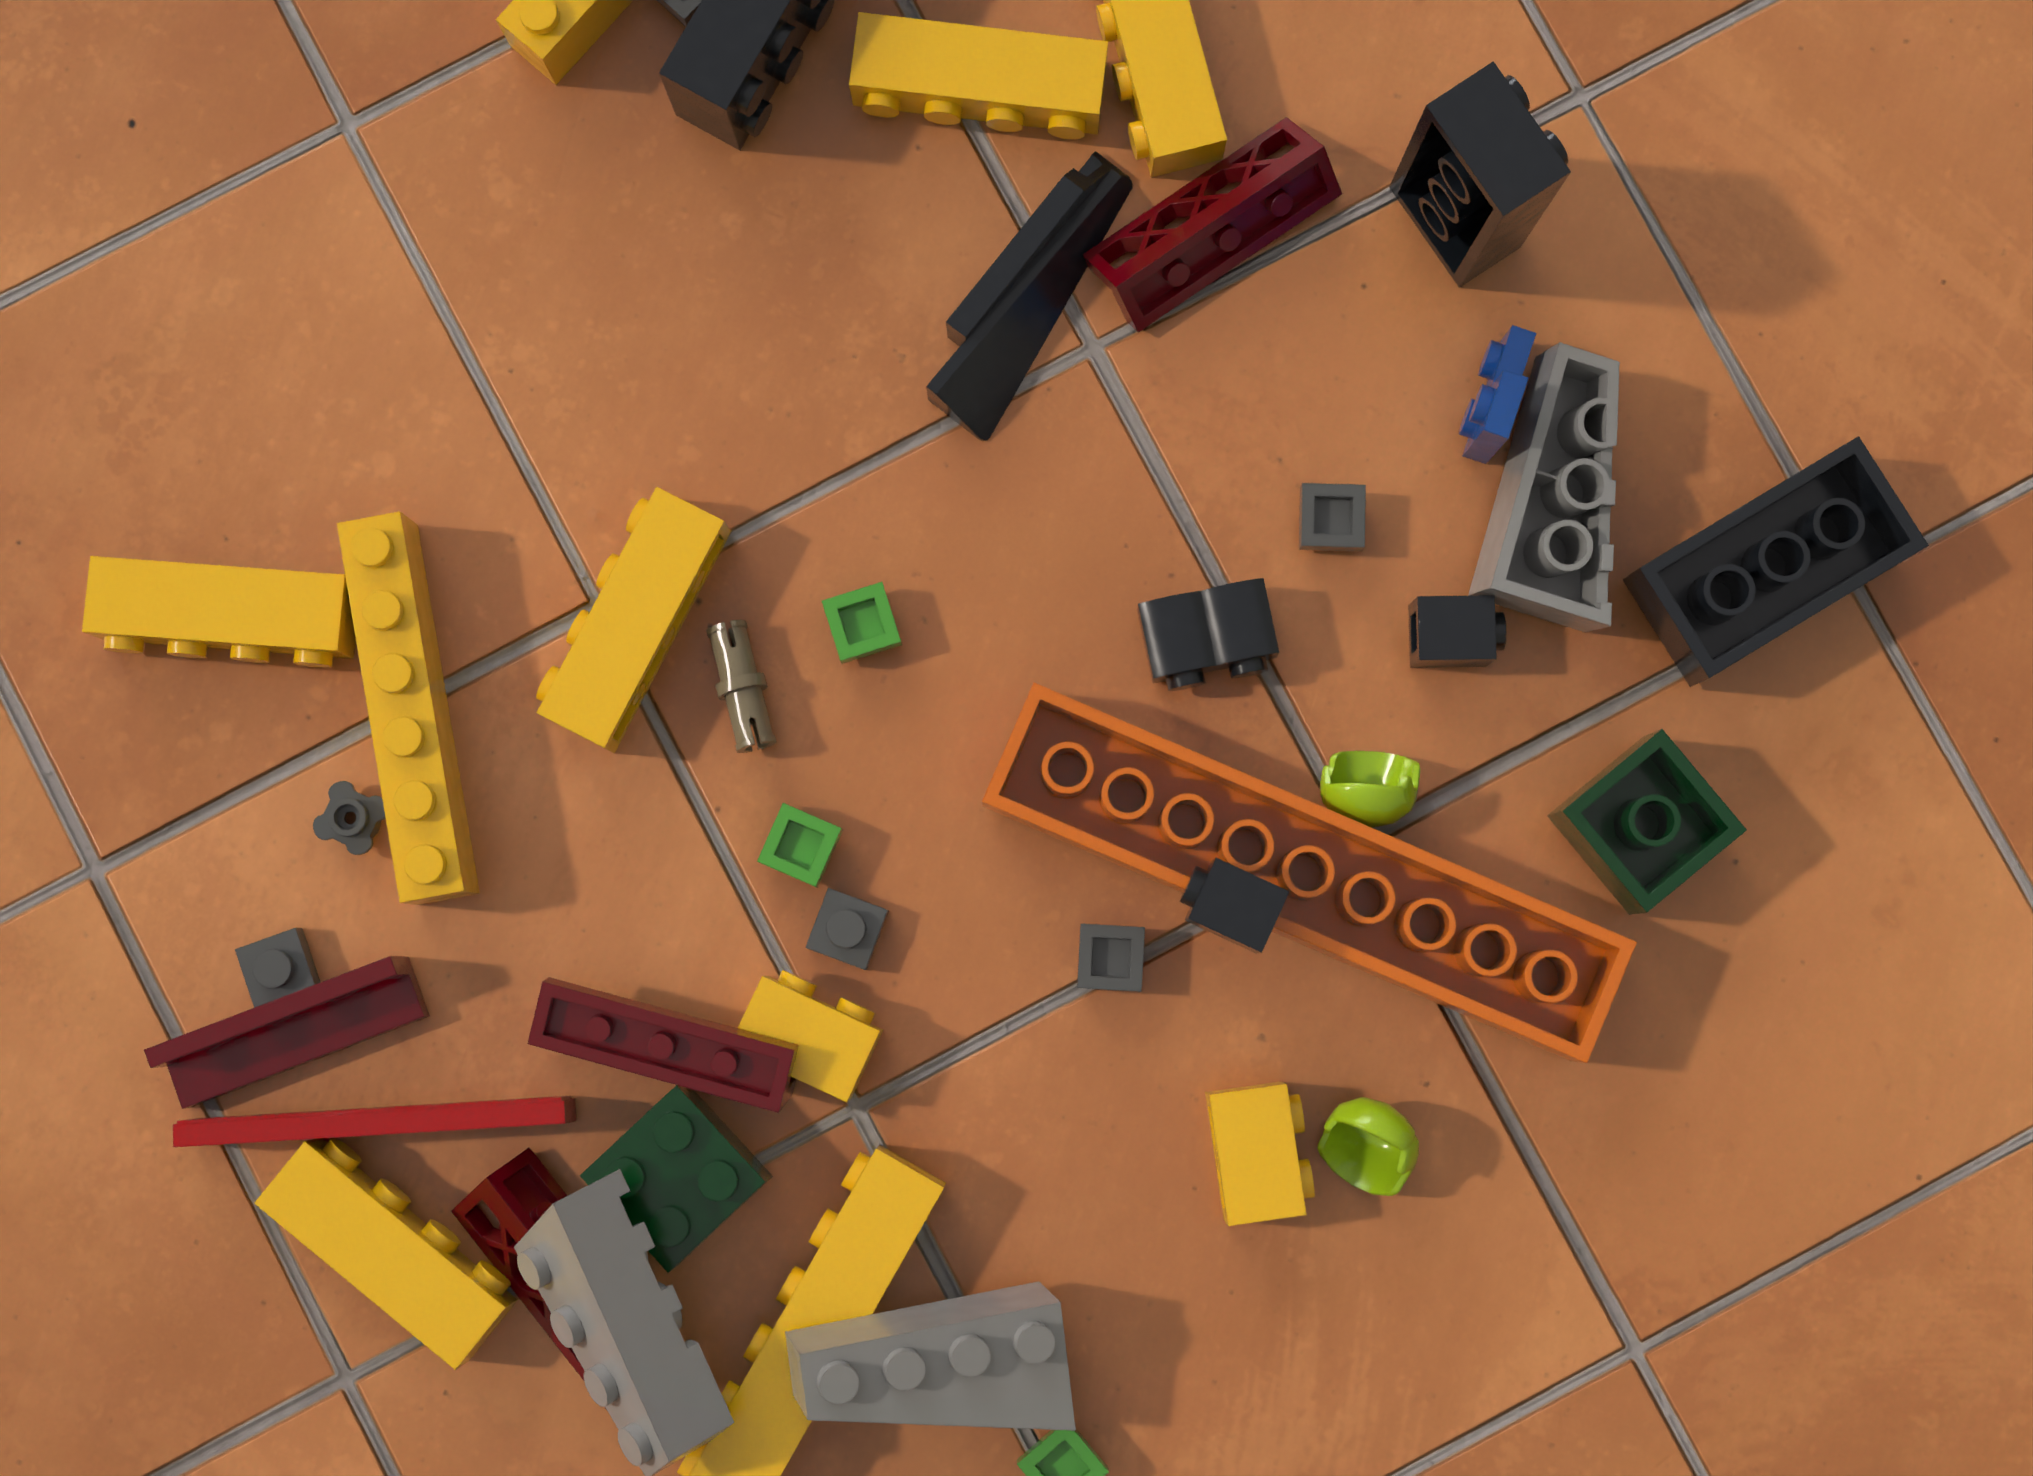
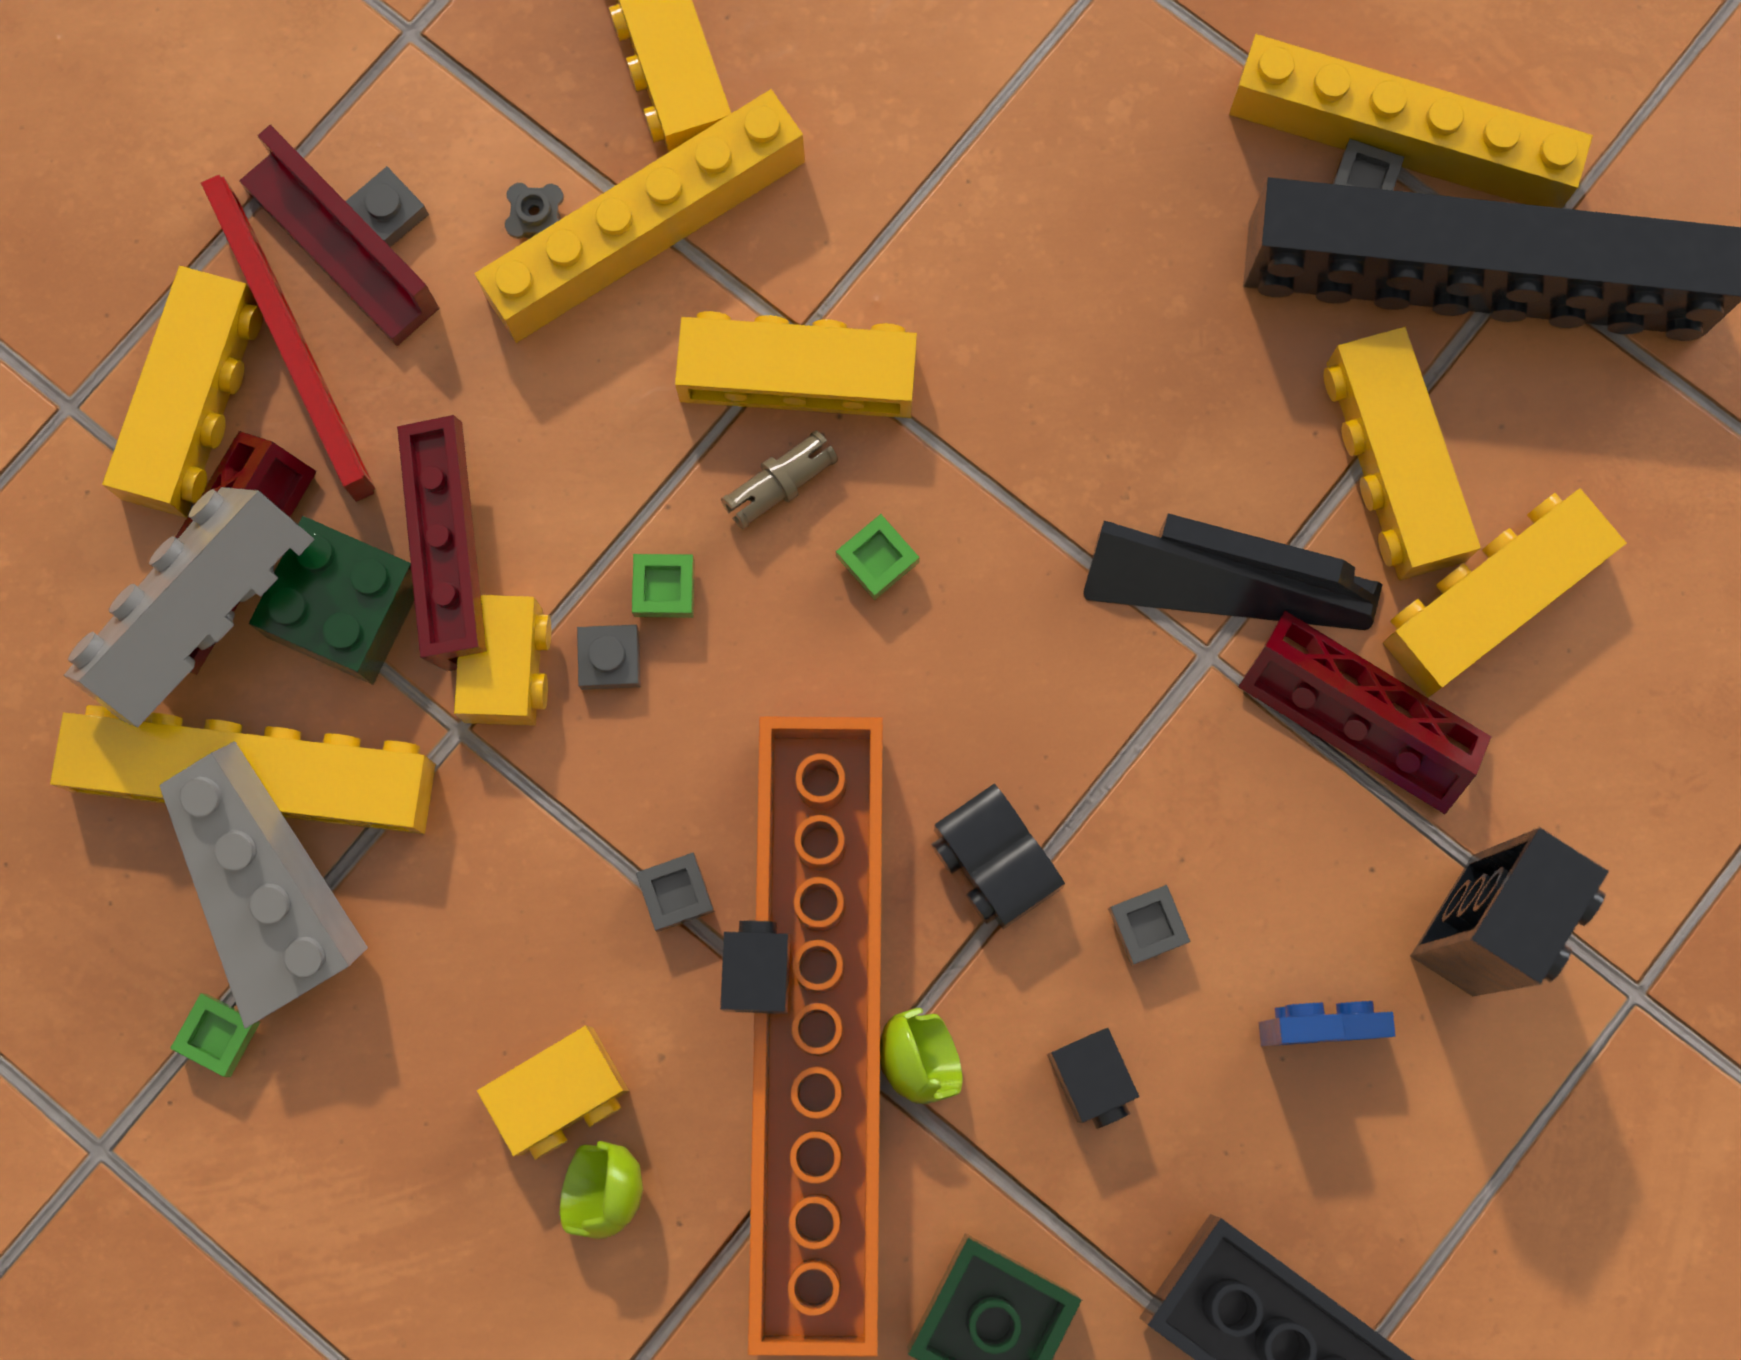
camera: 65 degrees right, 5 degrees down
light grey wedge [1468,342,1620,633] -> none

